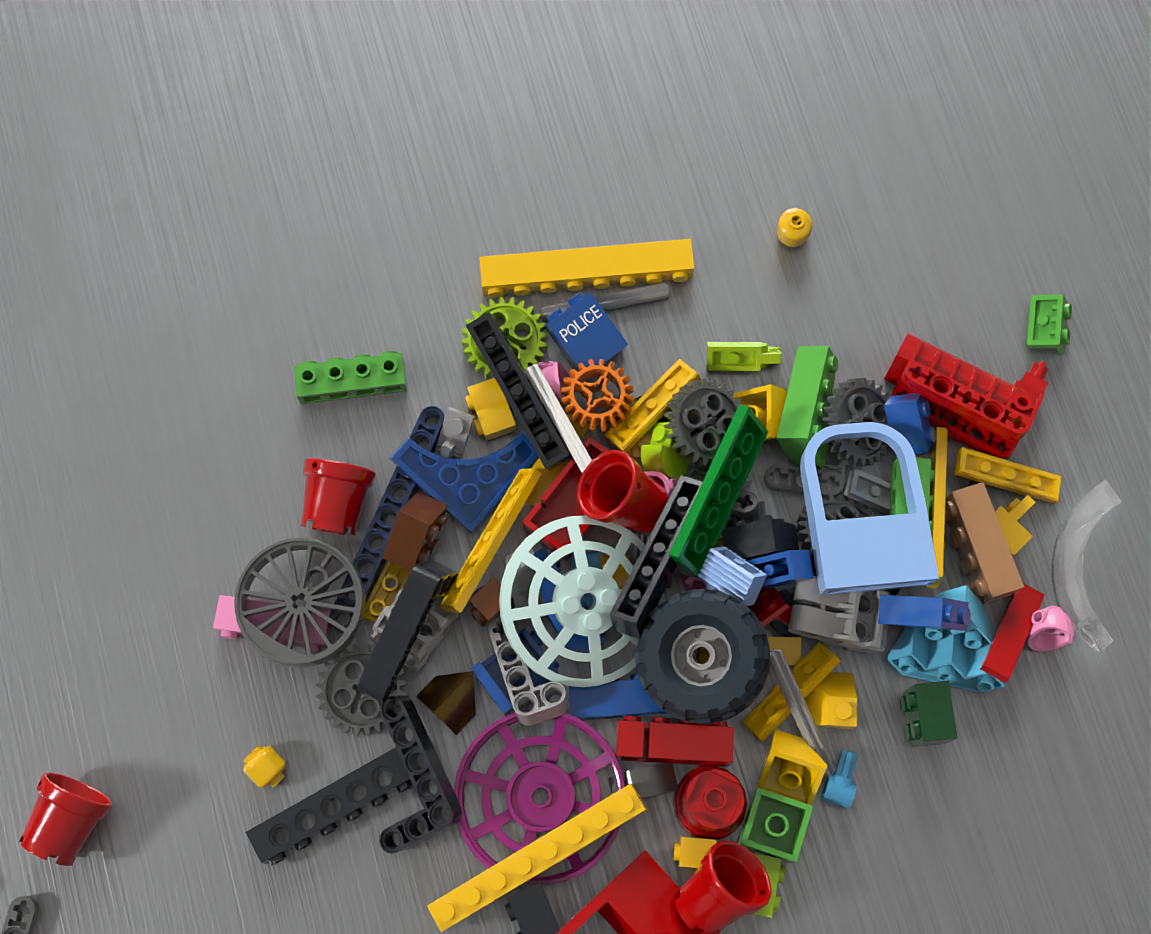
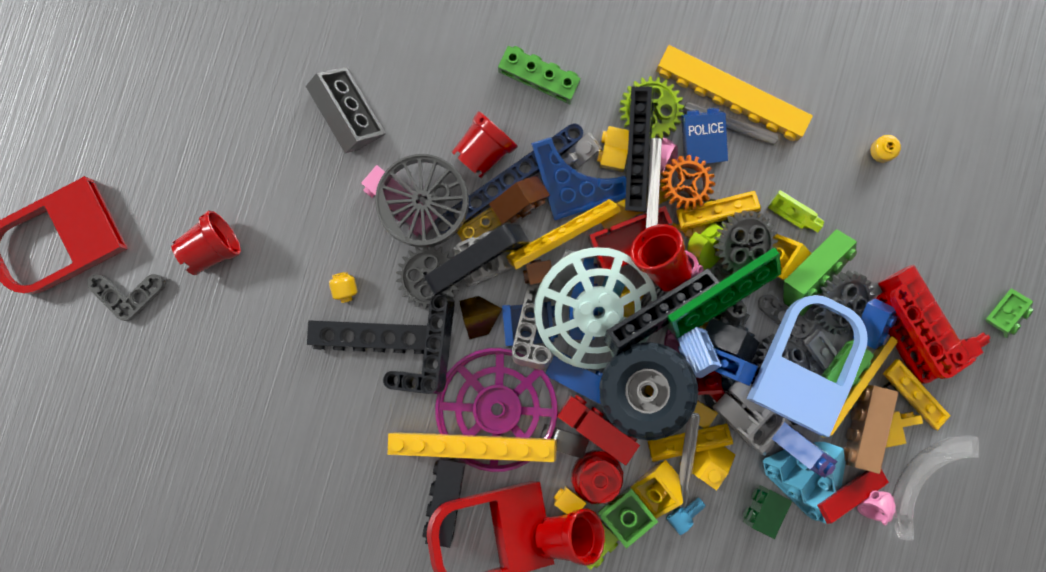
camera: 35 degrees right, 10 degrees up
none -> dark grey slope [306,67,386,154]

